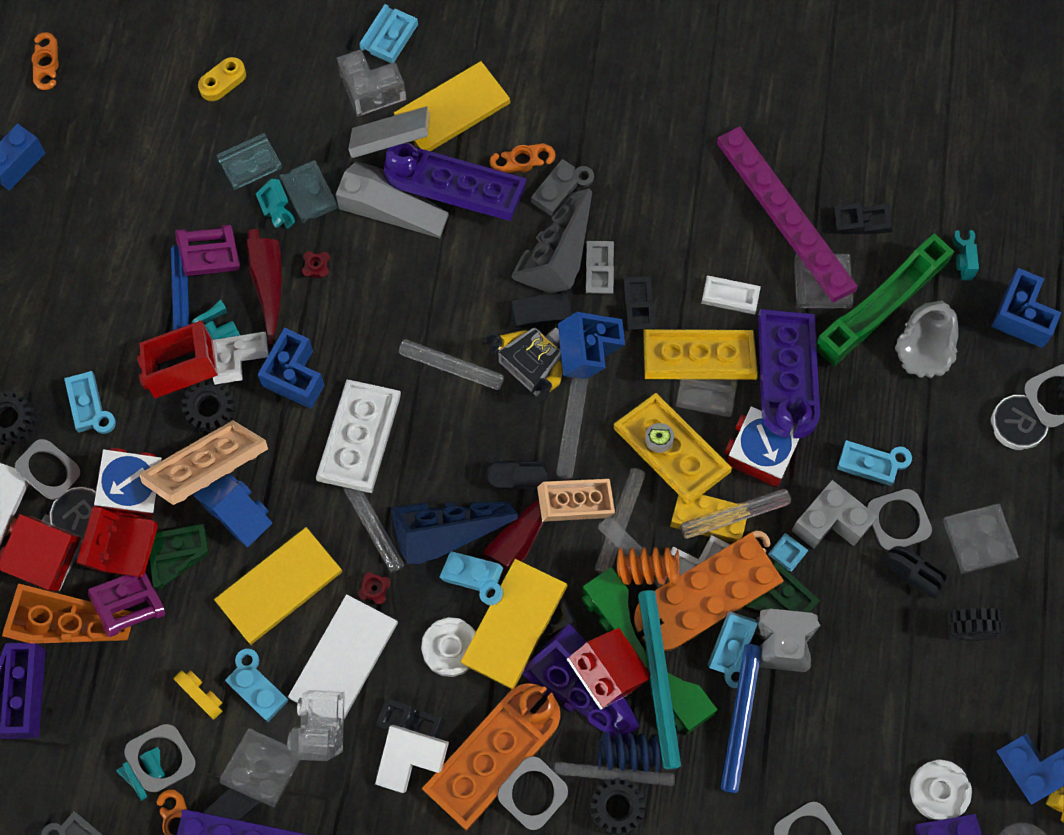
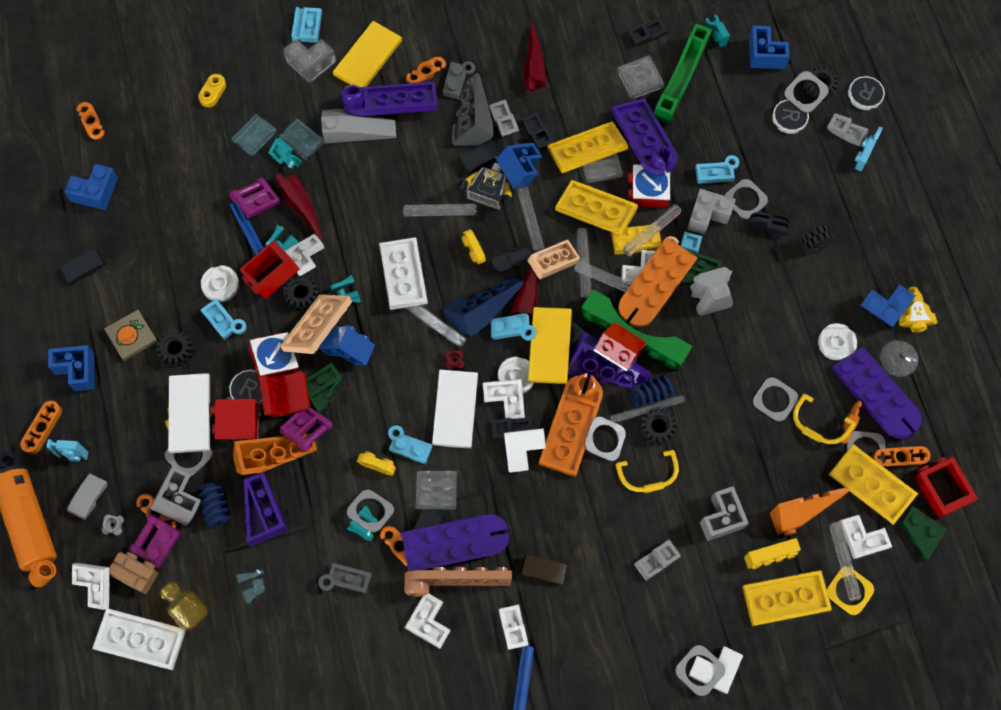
camera: 25 degrees left, 0 degrees up
light grey piece [15,439,80,500] -> none
yellow tile [214,527,342,645] -> none
blue brick [258,327,325,409] -> none
clear brick [287,690,345,761] -> none
dark red plate [302,251,330,278] -> none
light grey tile [348,106,430,158] -> none
orange piece [617,547,680,585] -> none
teal axle [638,590,681,769] -> none
tile [645,423,674,453] -> none
white tile [701,276,761,315] -> none
medium azure hinge [708,611,758,688] -> none
magenta plate [717,127,857,303] -> none
blue axle [721,644,761,793] -> none
light grey piece [895,300,959,379] -> none
clear plate [943,503,1019,574] -> none
none -> white tile [201,265,239,302]
none -> teal piece [330,275,361,303]
none -> yellow plate [461,229,486,265]
none -> white tile [483,379,525,419]
none -> dark red piece [523,23,546,92]

